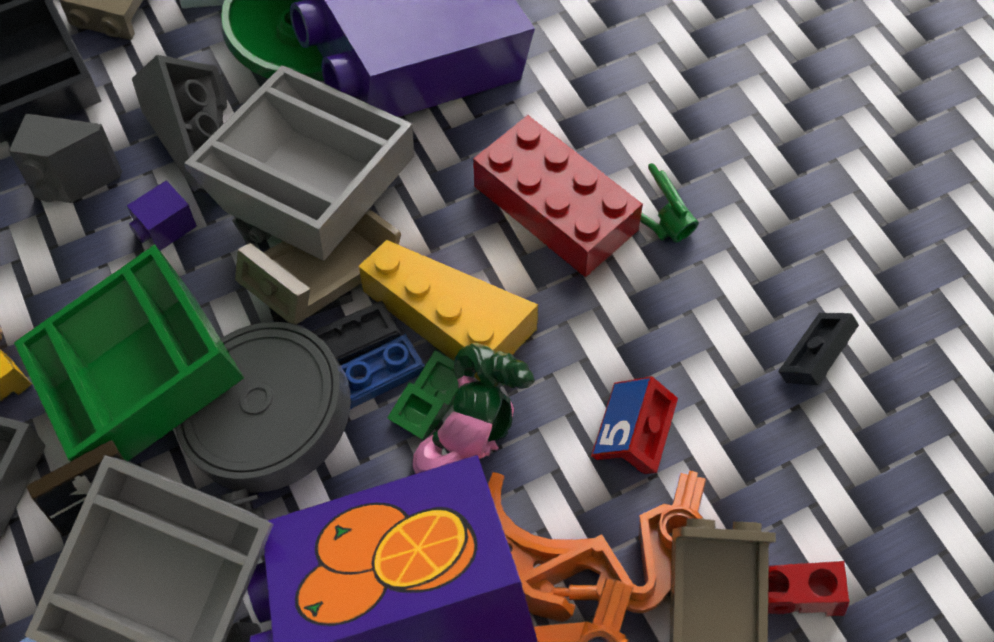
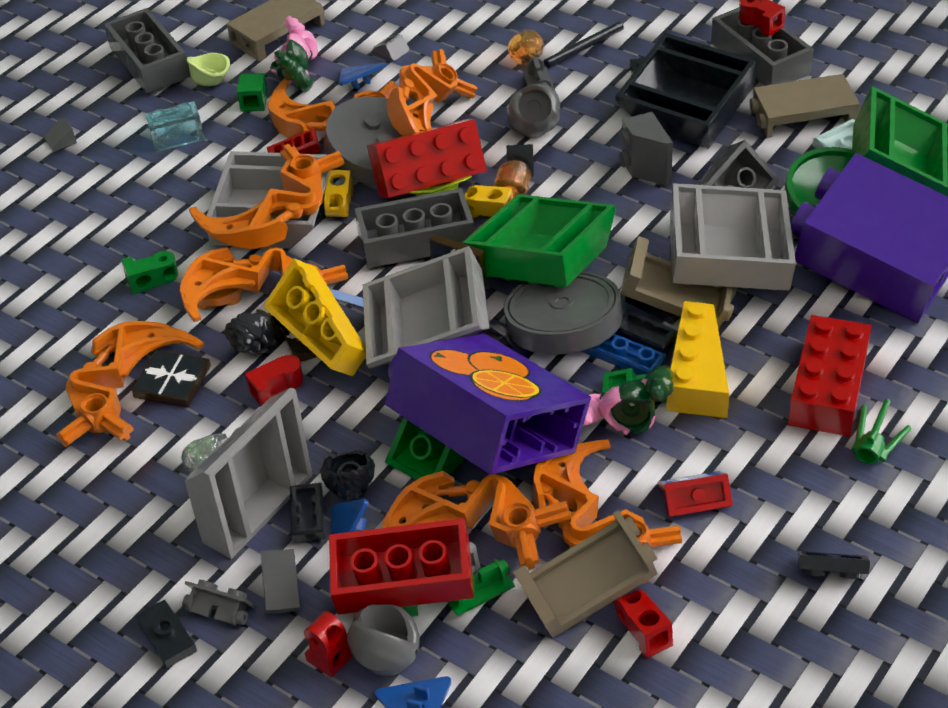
camera: 65 degrees right, 15 degrees down
dark purple brick [127,180,197,251] -> none

